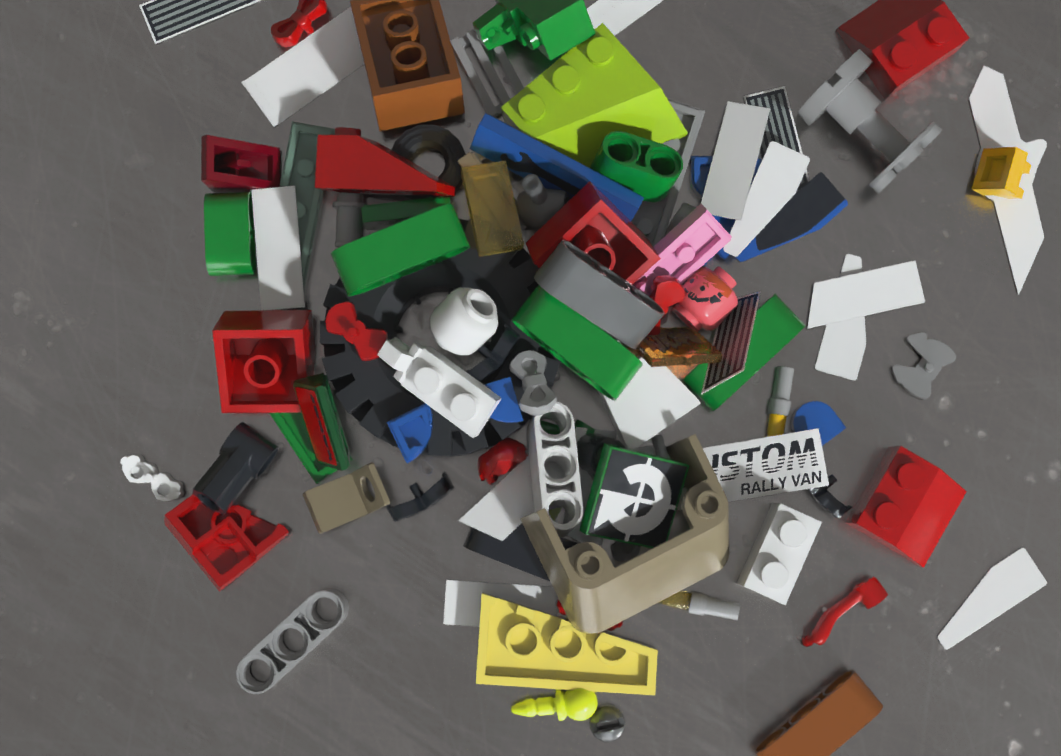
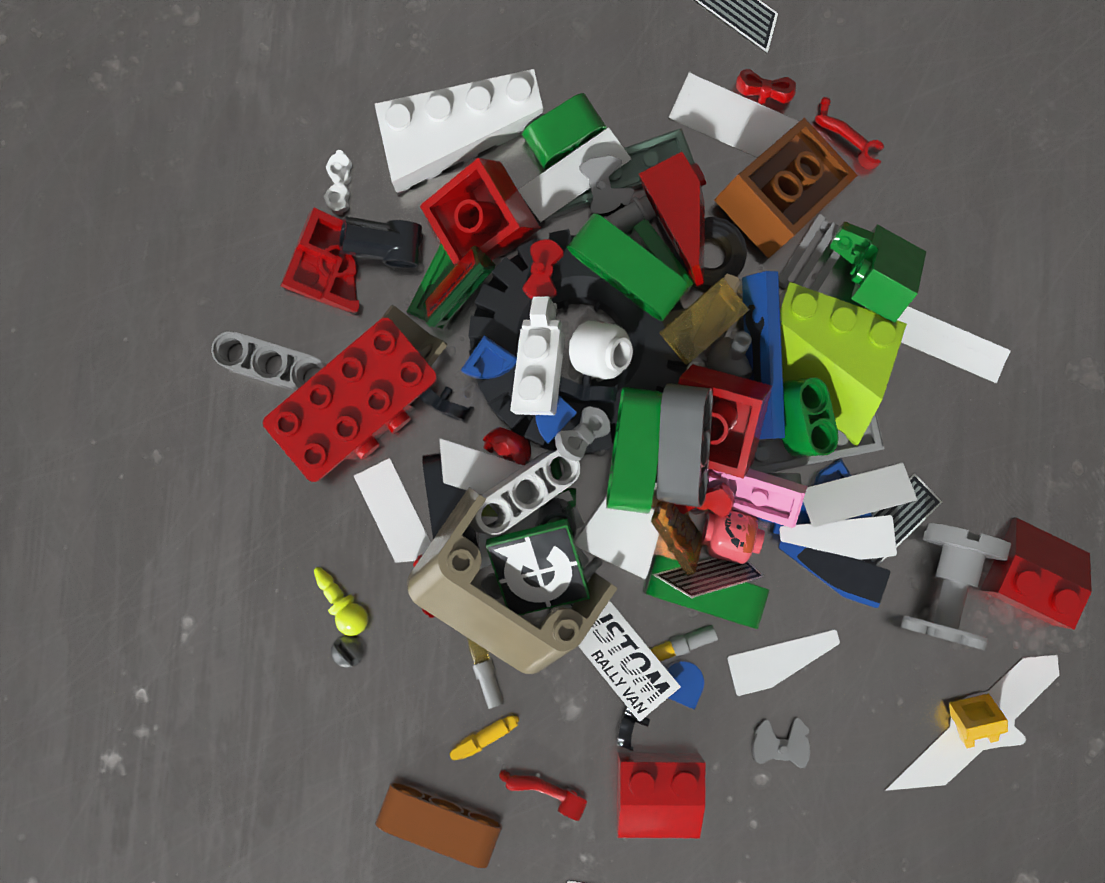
camera: 60 degrees right, 0 degrees up
dark red slope [201,135,280,193] -> none
light yellow wing [476,592,658,695] -> none
white brick [737,503,822,605] -> none
white sticker [807,260,925,329] -> none
none -> red bracket [263,318,437,482]
none -> white wedge [375,69,543,195]
none -> yellow piece [449,714,519,760]
none -> light grey piece [579,155,634,214]

